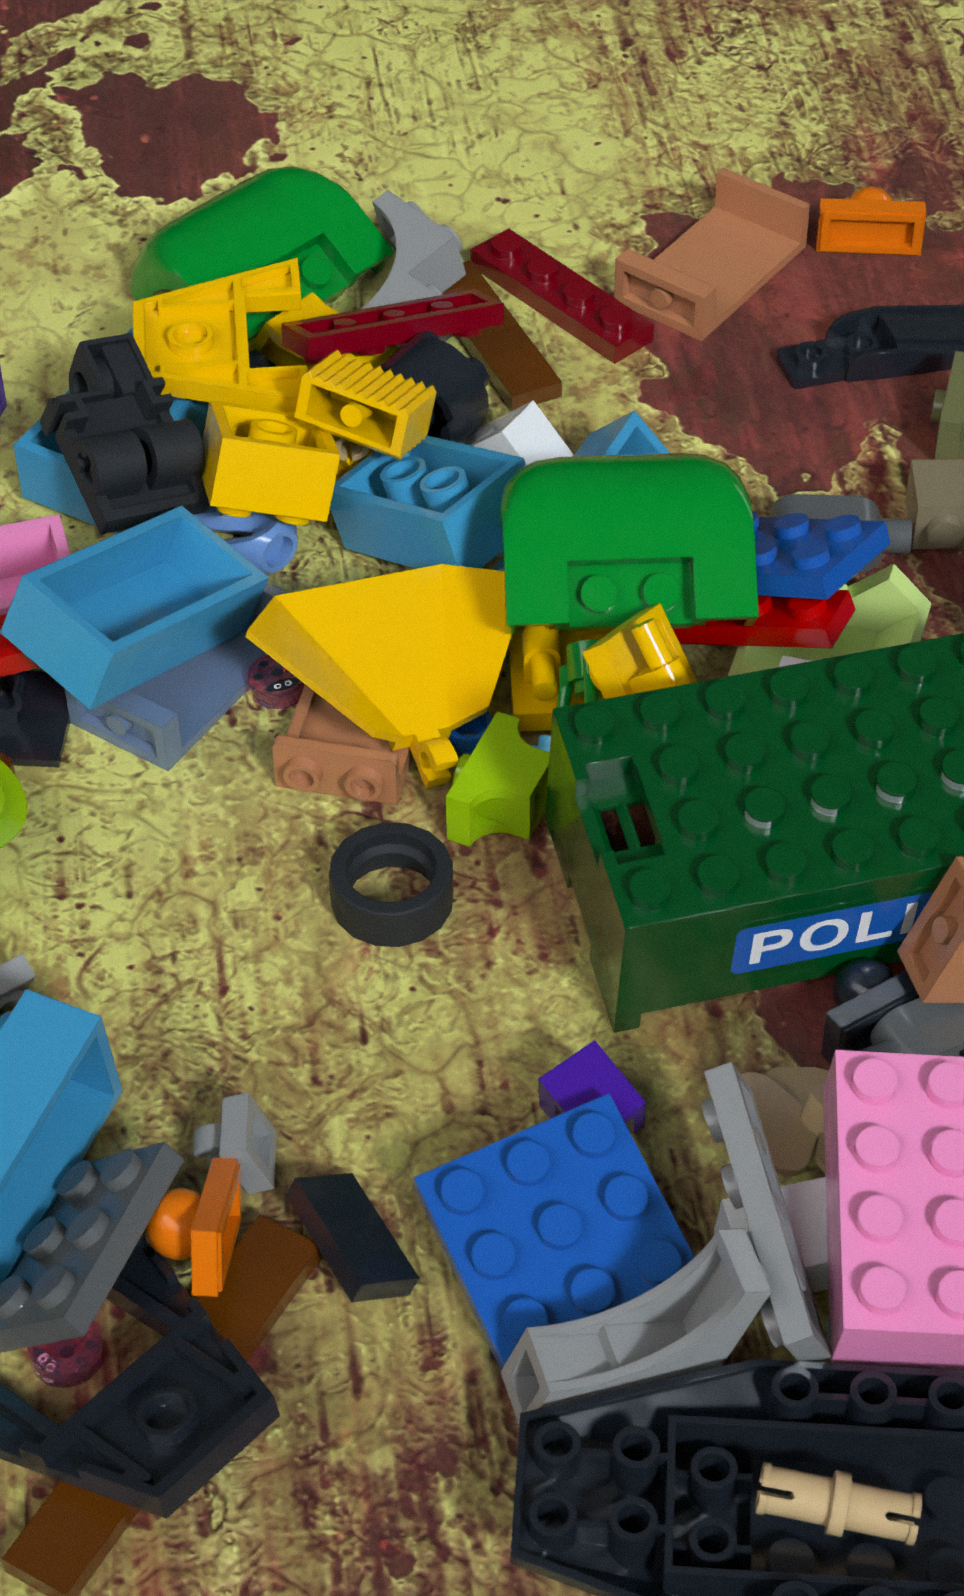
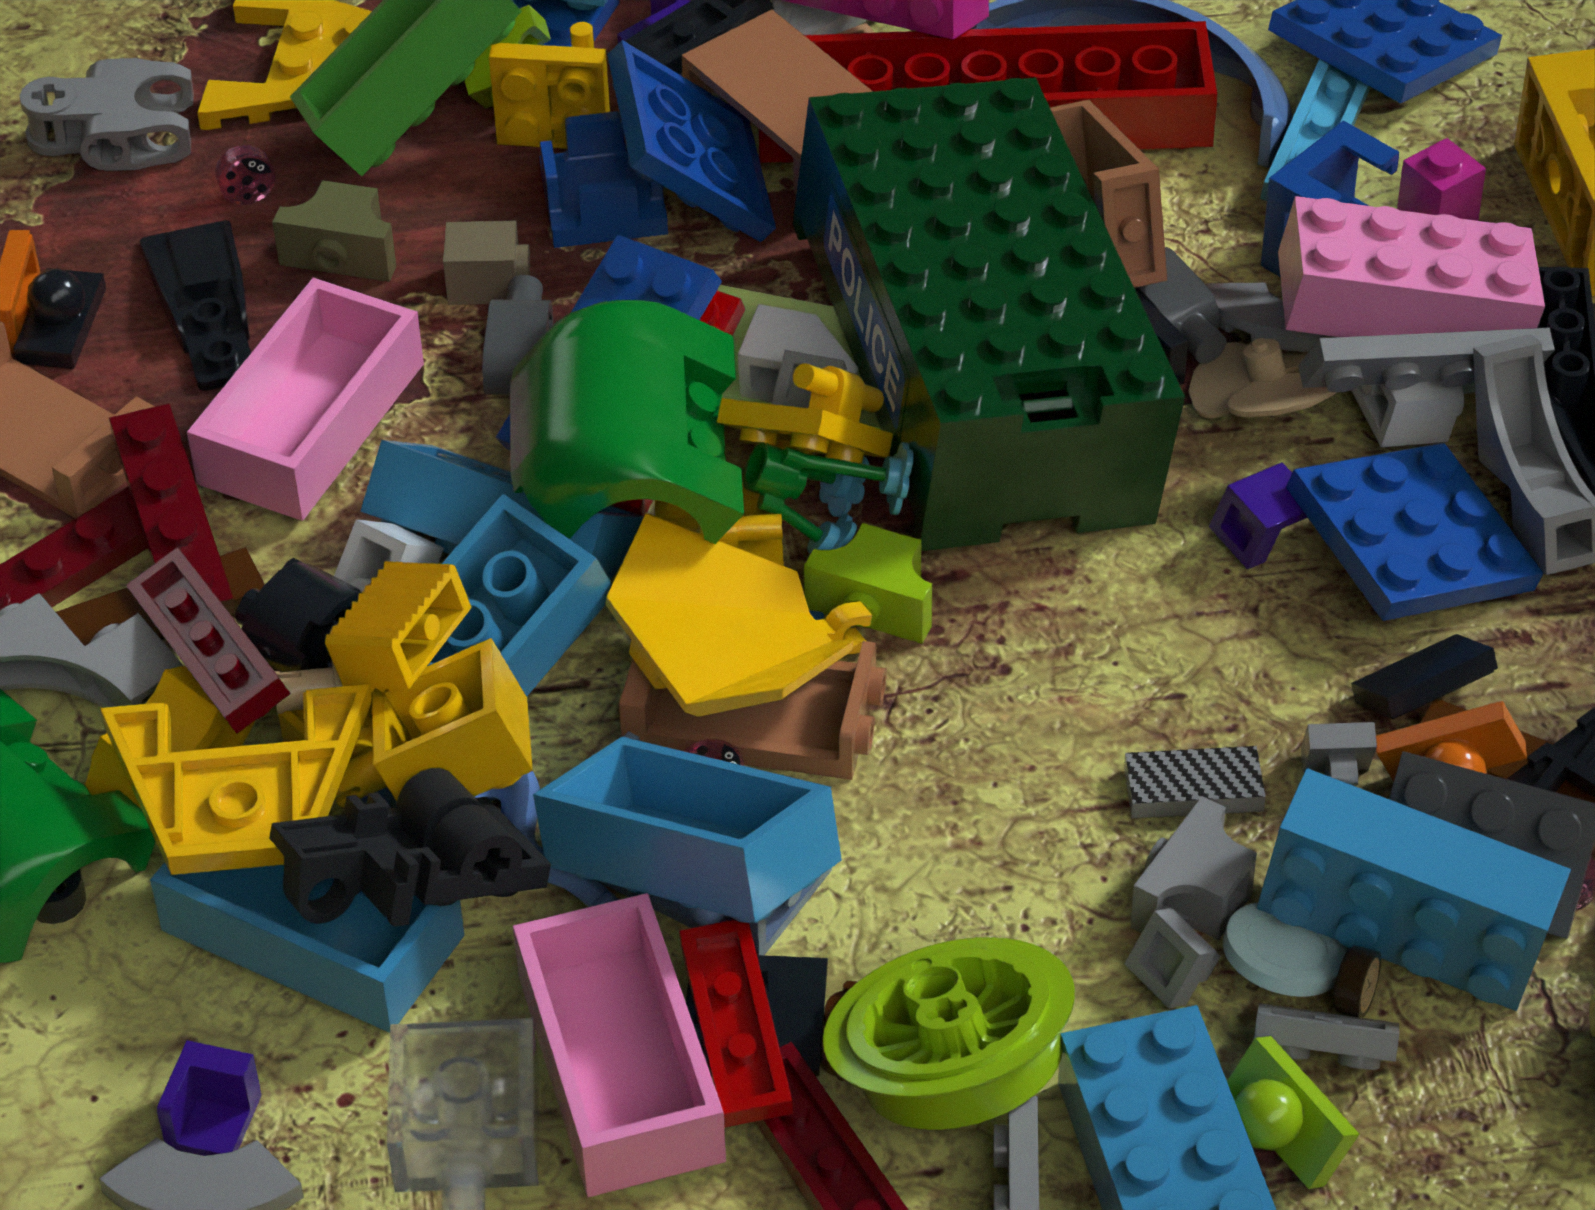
camera: 90 degrees left, 0 degrees up
black tyre [329,822,454,947] -> none
none -> black tile [14,268,106,369]
none -> dark red plate [109,403,235,614]
none -> bright pink piece [187,278,424,521]
none -> light grey tile [1124,746,1266,819]
none -> light grey brick [1131,796,1257,940]

